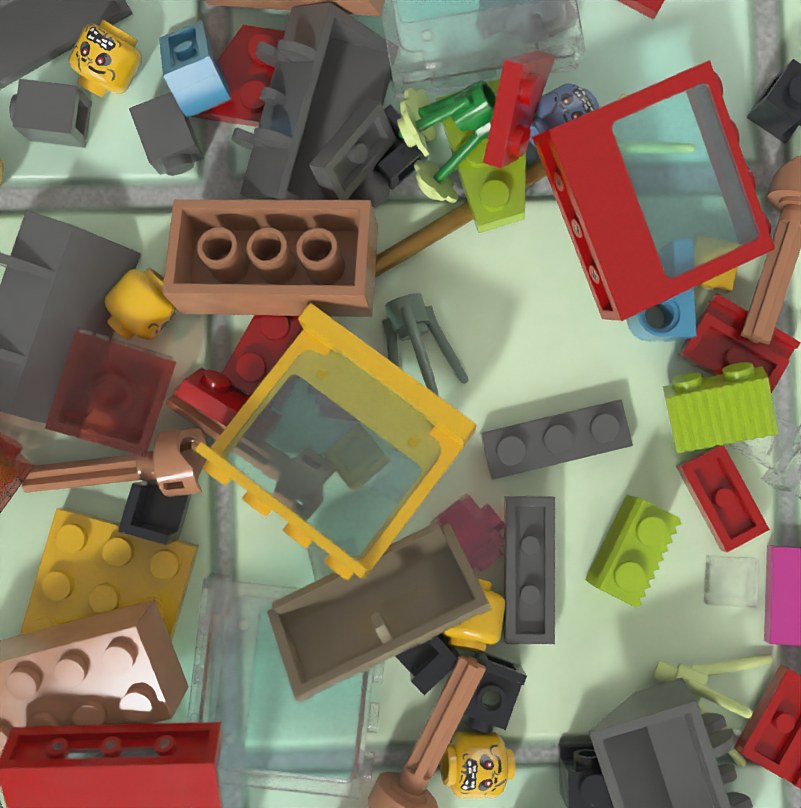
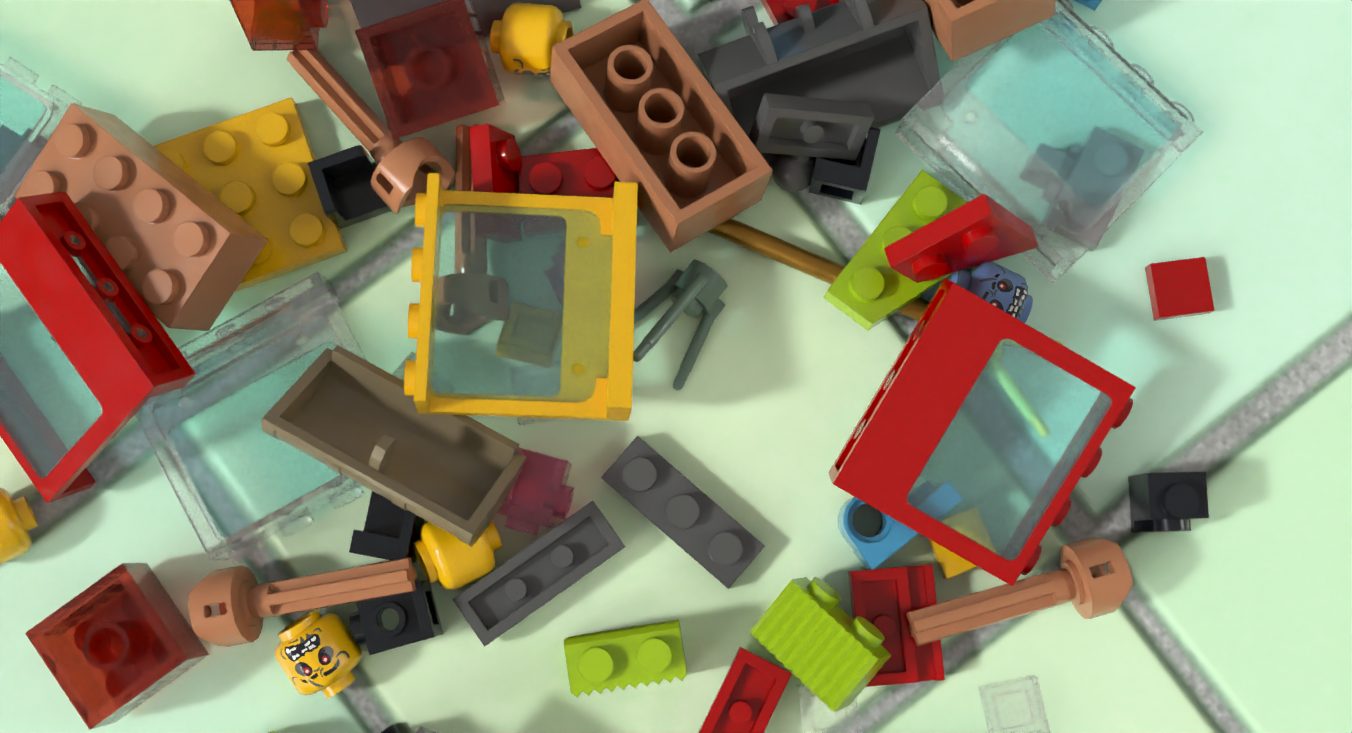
camera: 65 degrees right, 5 degrees down
plant [397,80,496,203] -> none

